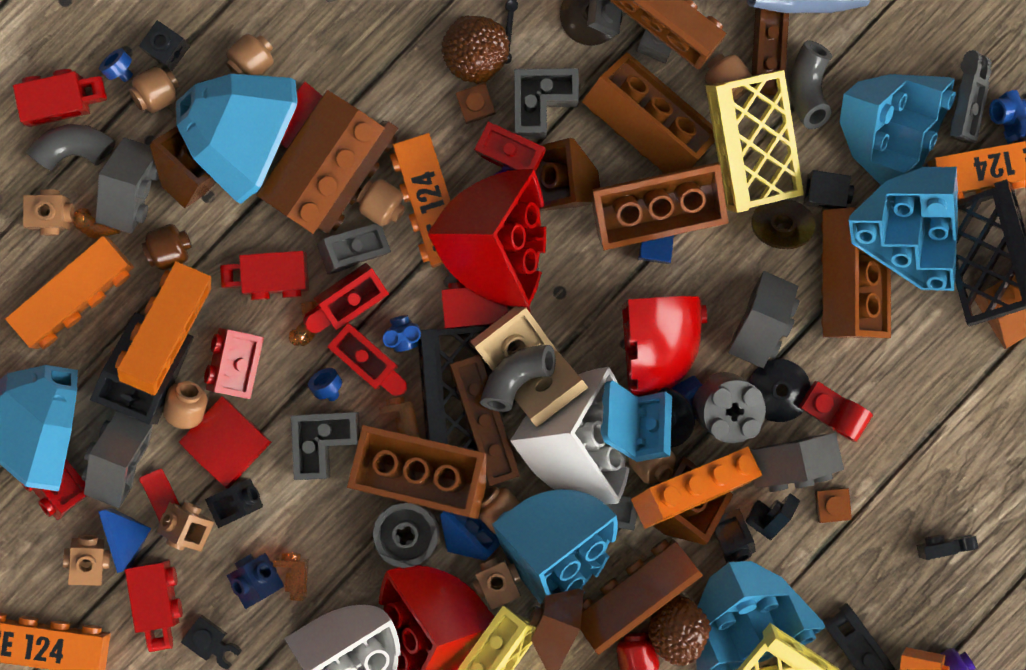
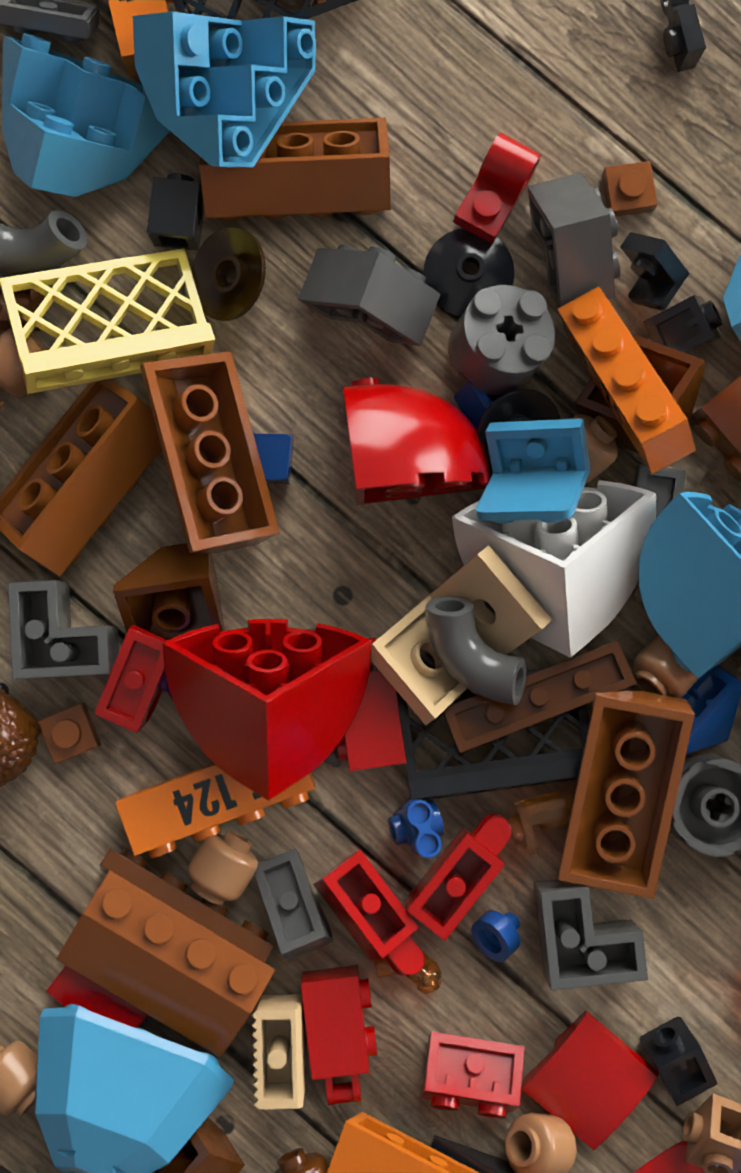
camera: 95 degrees left, 0 degrees up
none -> tan brick [252,994,305,1110]

